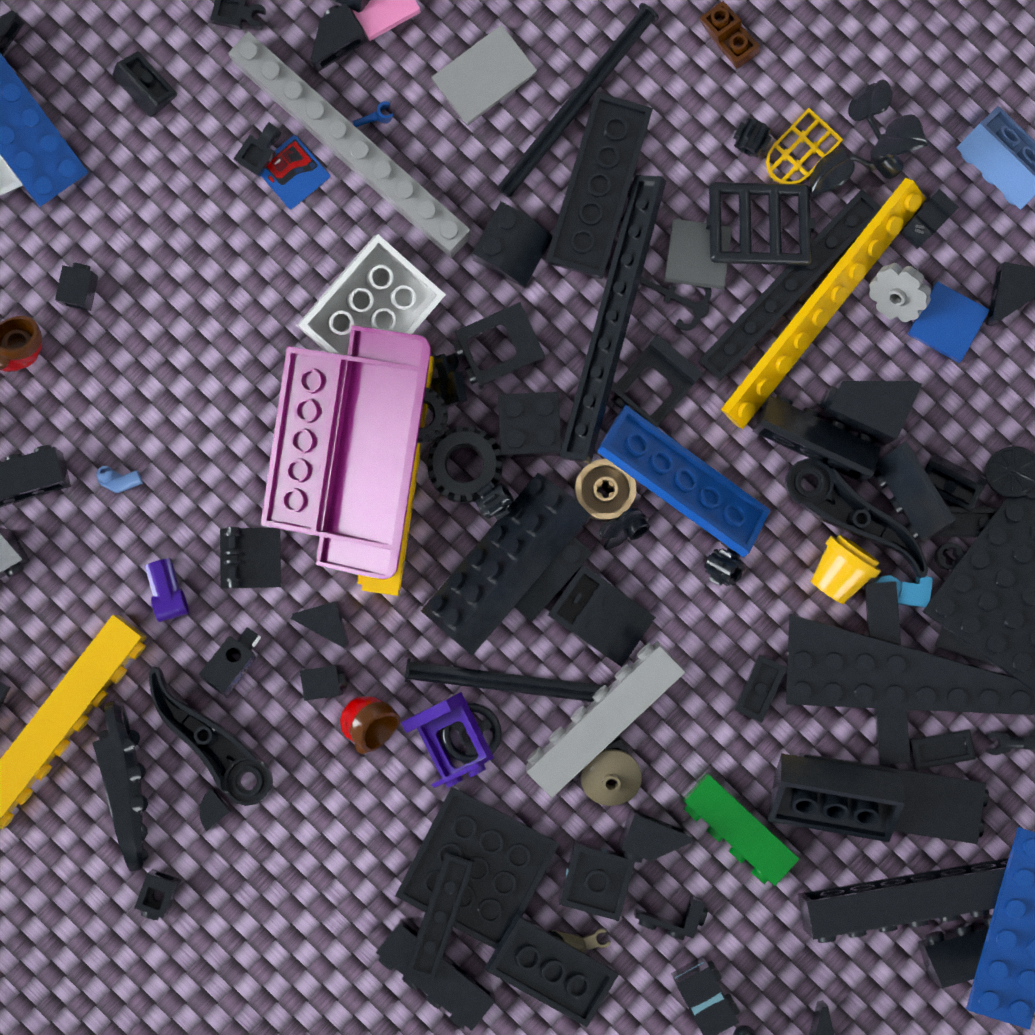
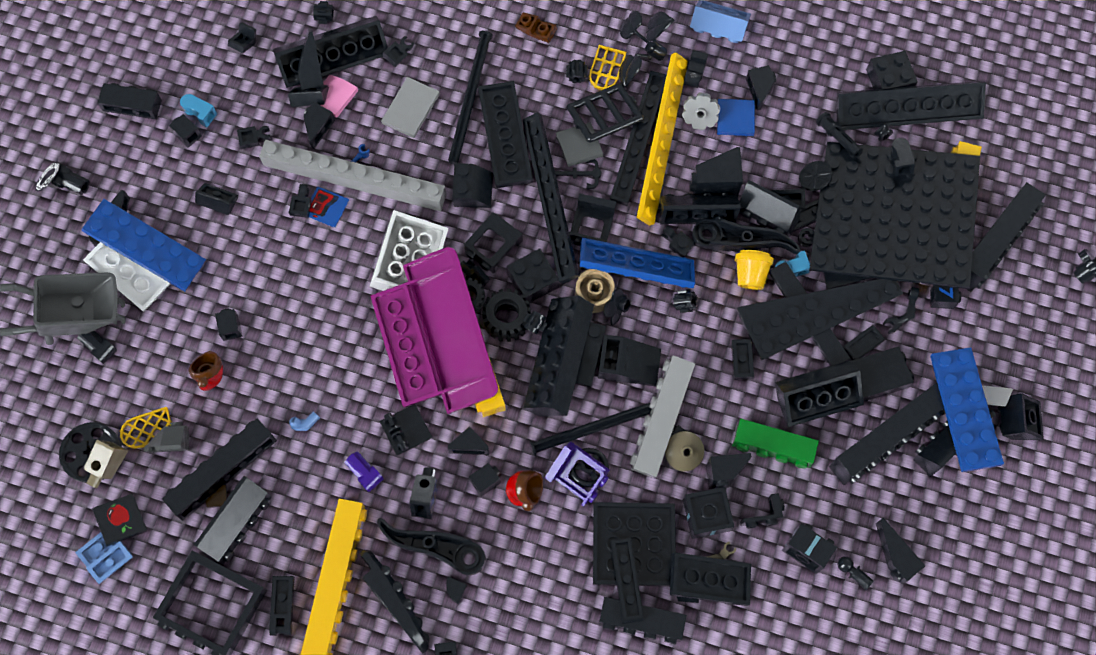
camera: 25 degrees left, 15 degrees down
none -> black plate [661,226,695,258]

